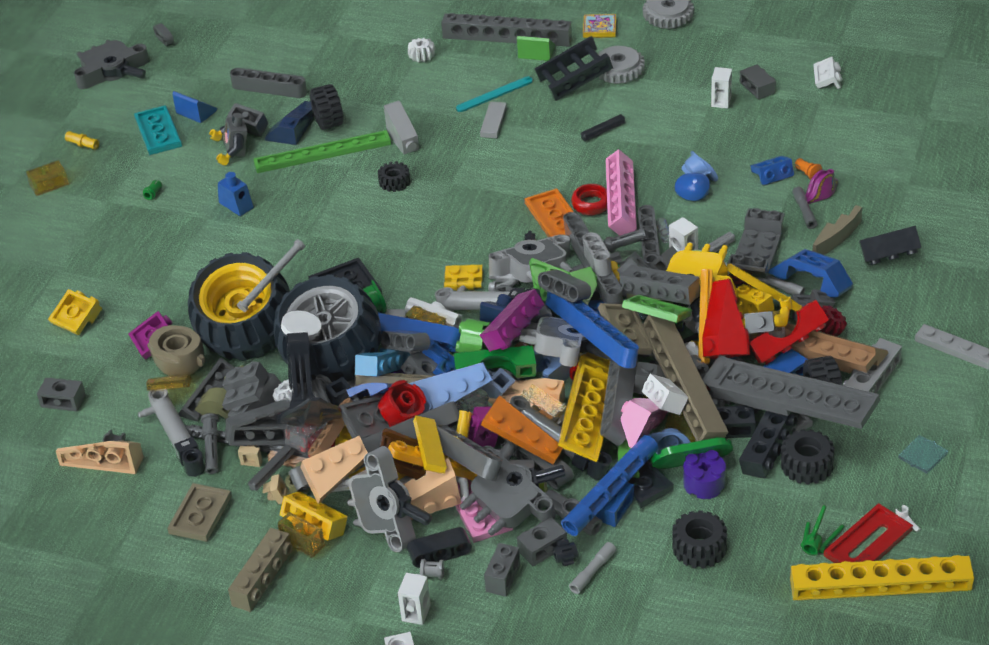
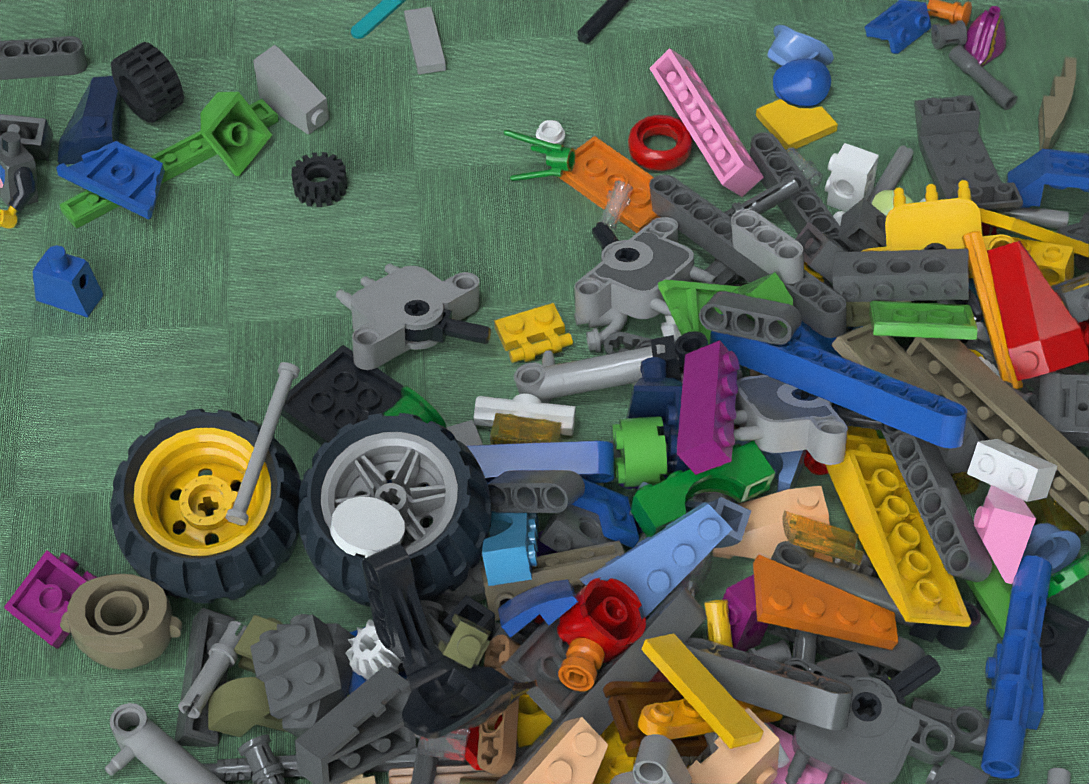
camera: 25 degrees left, 10 degrees up
clear yellow slope [146,374,192,391] -> none
none -> blue wing [56,141,165,220]
none -> light grey pin [178,621,247,718]
none -> bright green slope [200,92,272,176]
none -> light grey piece [336,263,491,370]
none -> olive window [438,613,491,669]
none -> green plant [503,130,576,181]
none -> white plate [536,120,565,144]
none -> orange wheel [558,638,605,692]
none -> clear pin [598,181,633,230]
none -> yellow tile [756,99,838,152]
none -> dark grey bush [931,20,967,49]

